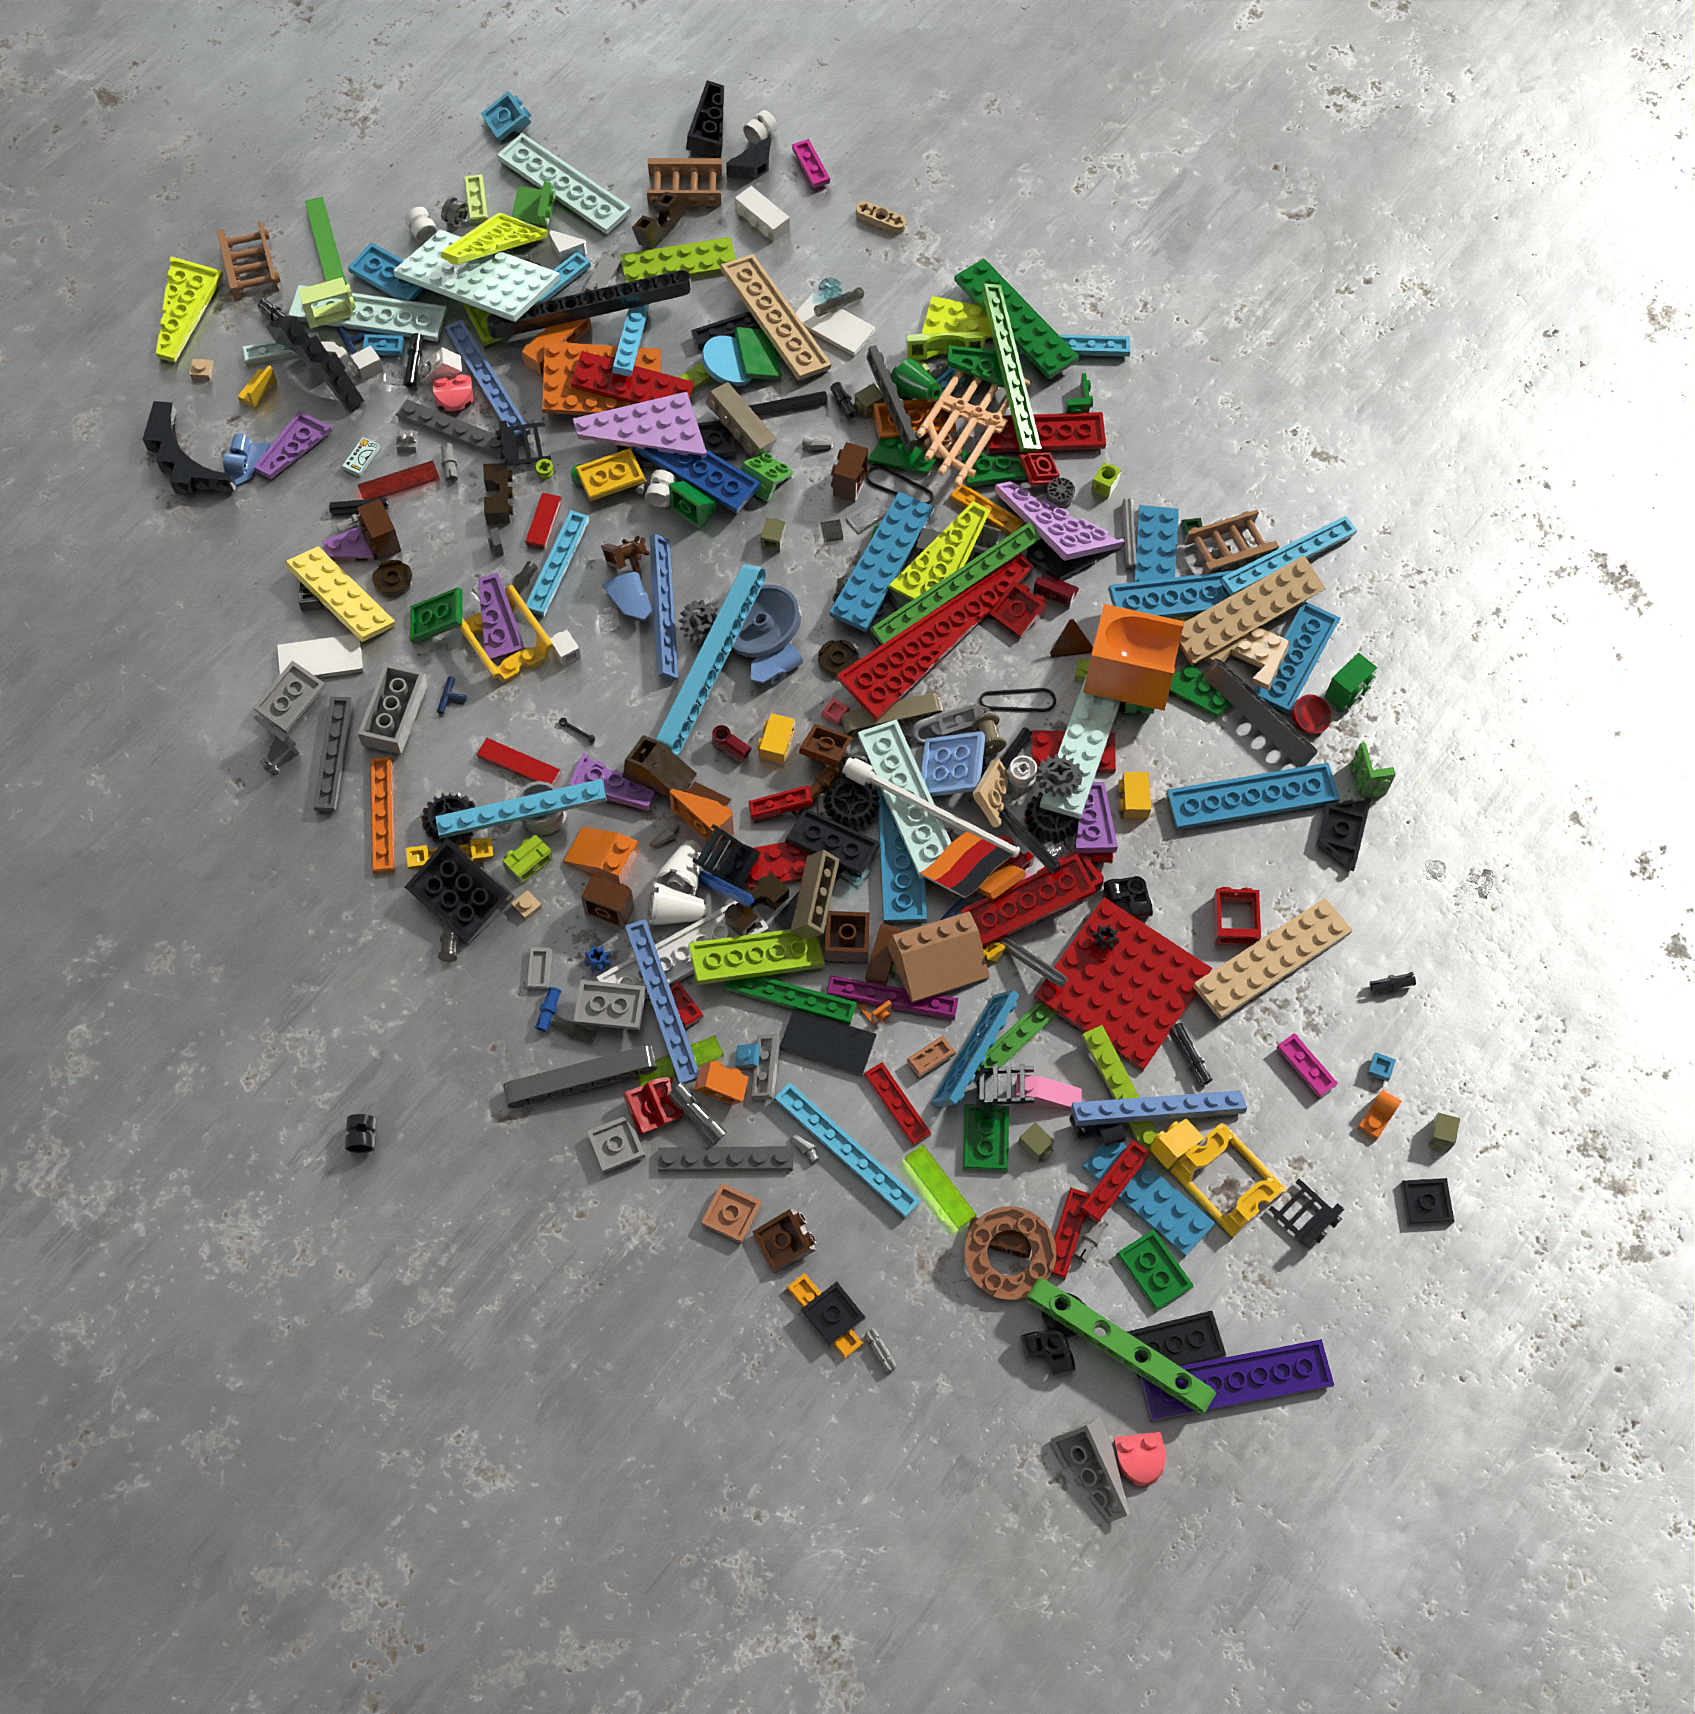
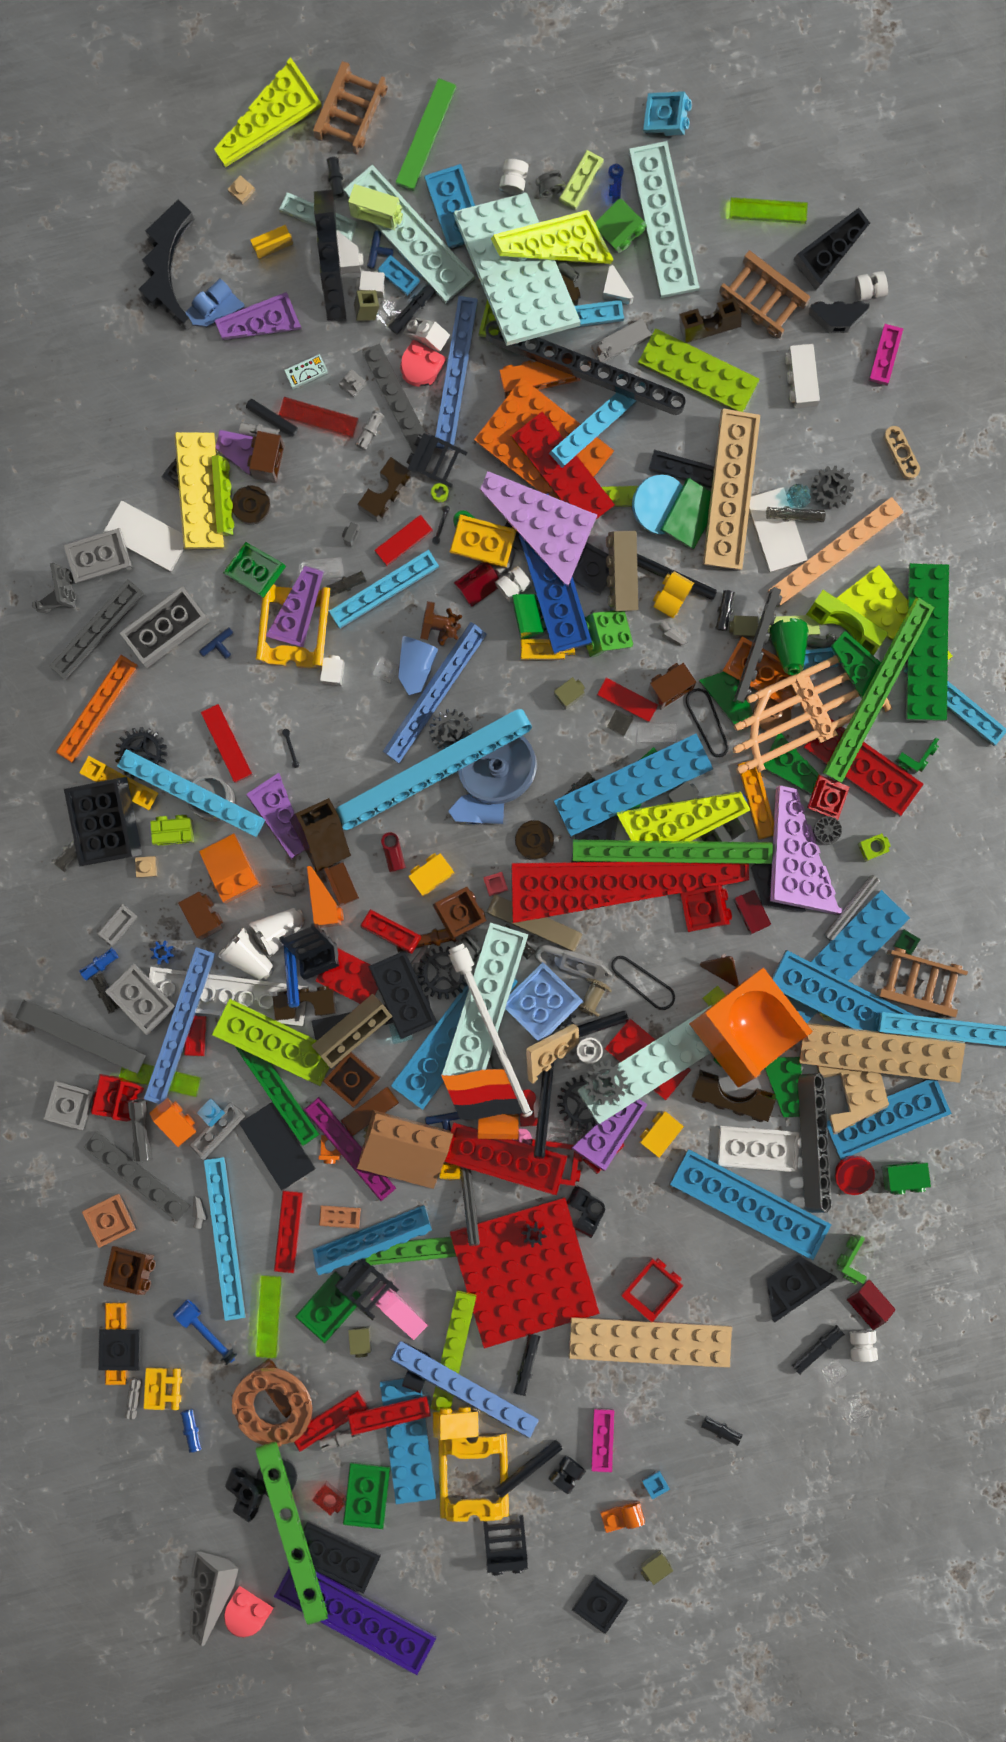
camera: 45 degrees right, 20 degrees up
none -> yellow plate [144,1367,182,1410]
none -> blue piece [173,1299,237,1365]
none -> blue pin [180,1409,202,1453]
none -> lime plate [211,455,234,536]
none -> clear red brick [312,1481,345,1516]
none -> olive brick [353,290,379,321]
none -> black hinge [432,506,450,545]
none -> dark red panel [454,562,499,607]
none -> black axle [494,1440,563,1498]
none -> yellow hinge [521,639,575,660]
none -> black wheel [548,1455,586,1494]
none -> red tile [597,678,658,723]
none -> clear blue plate [608,164,624,204]
none -> yellow brick [652,571,694,619]
none -> dark brown arch [692,1070,776,1122]
none -> white tile [717,1126,800,1172]
none -> clear neon green tile [729,197,808,224]
none -> light nougat plate [768,497,904,607]
none -> black pin [791,1325,845,1375]
none -> dark grey gear [811,465,855,509]
none -> dark red panel [847,1280,895,1330]
none -> white wheel [849,1330,878,1362]

